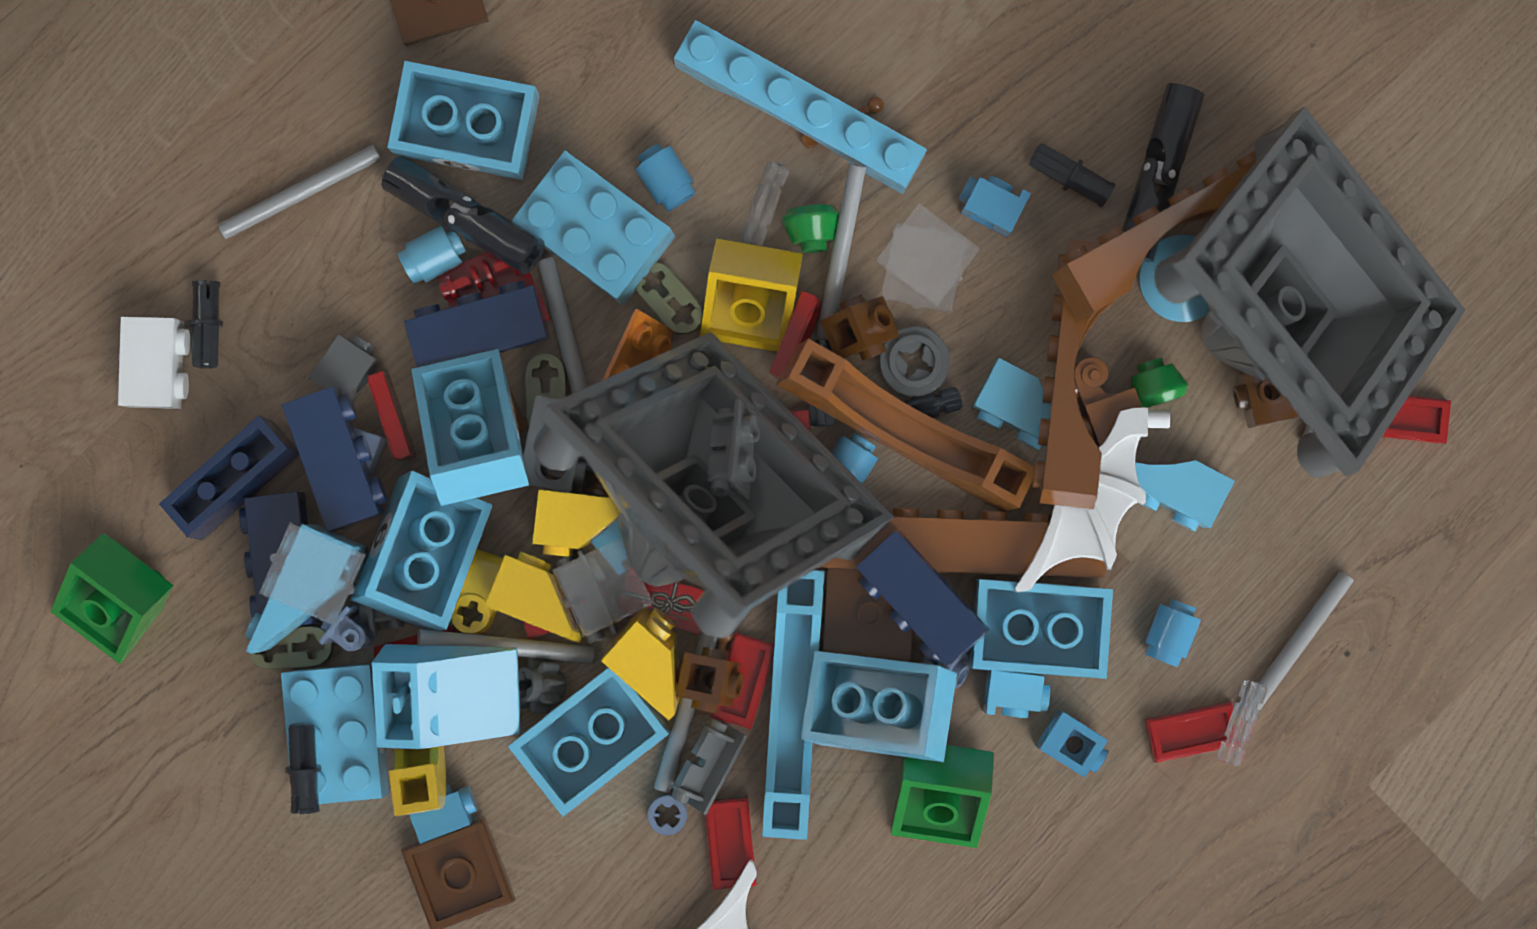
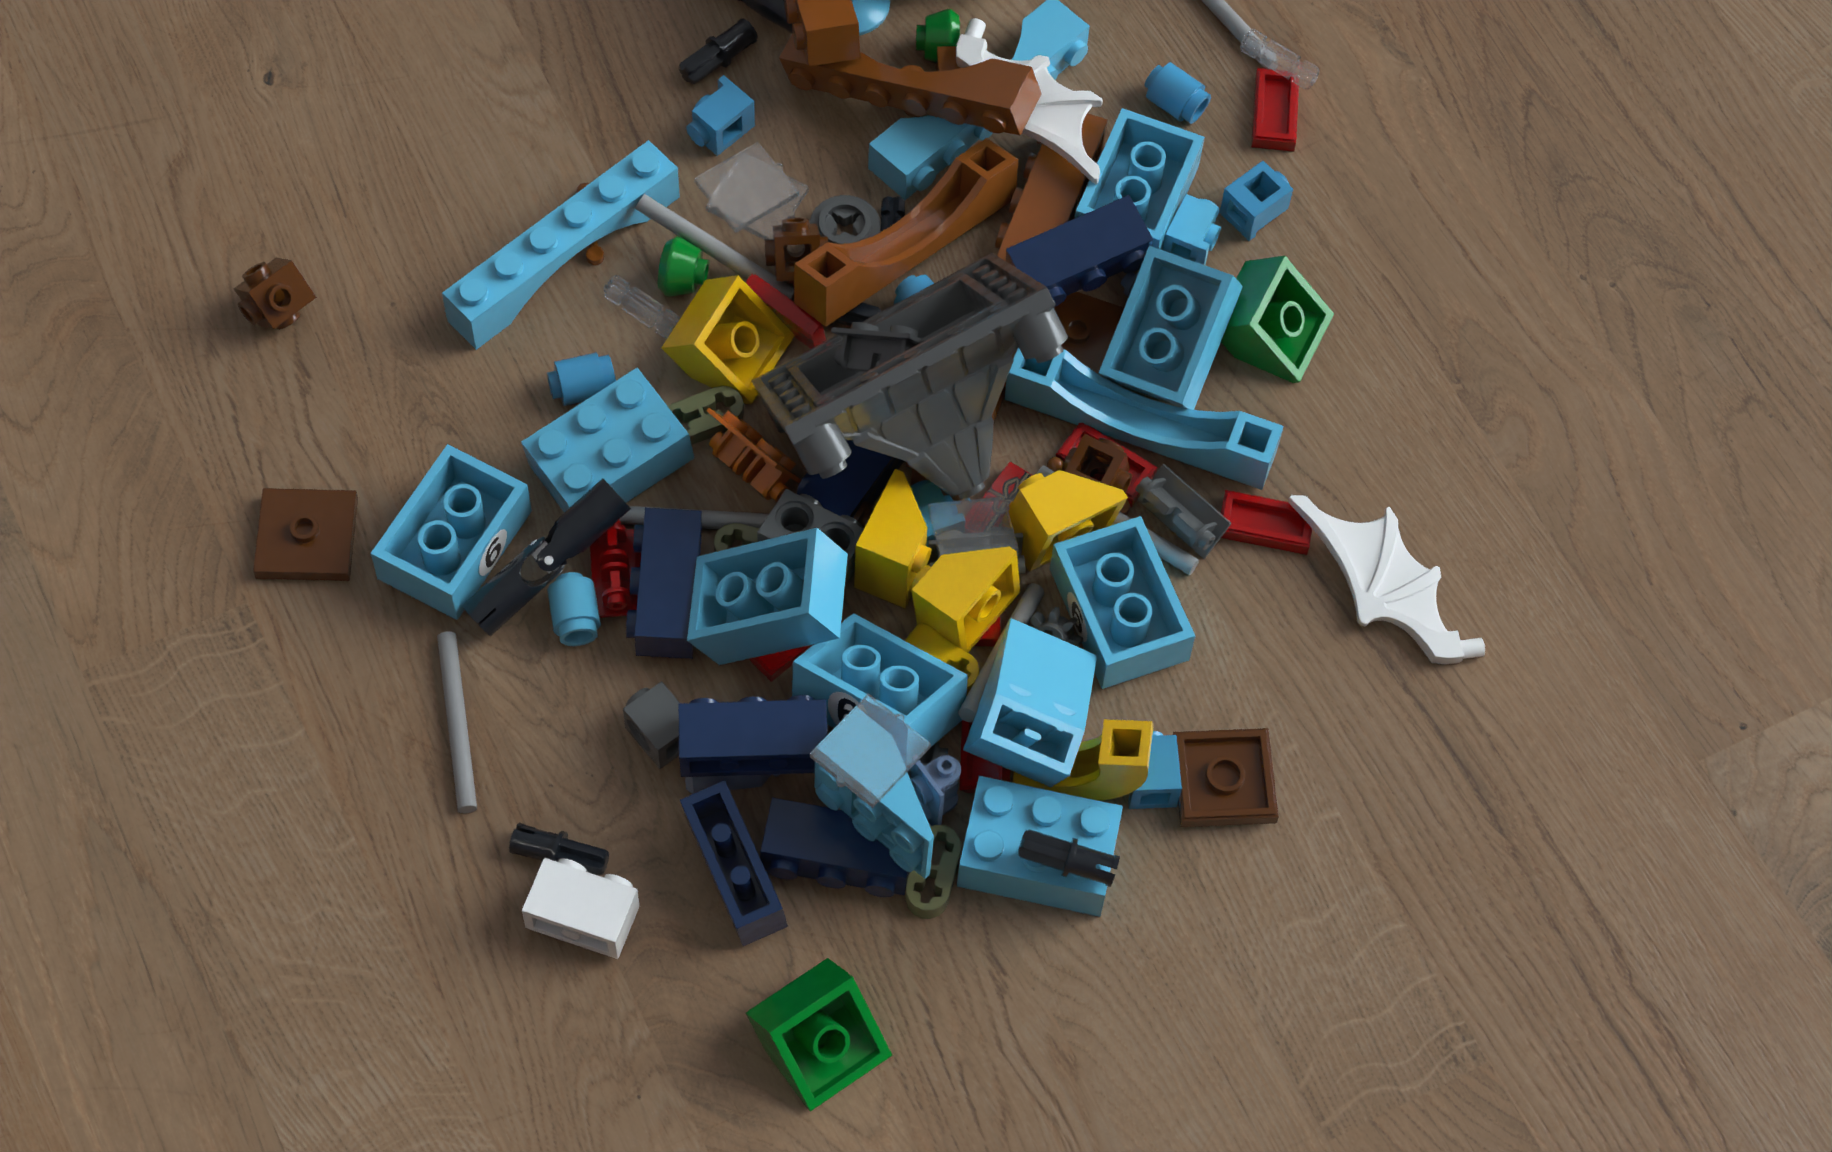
camera: 75 degrees left, 25 degrees down
red tile [367,371,416,461] -> none
sand blue bush [647,794,688,836] -> none

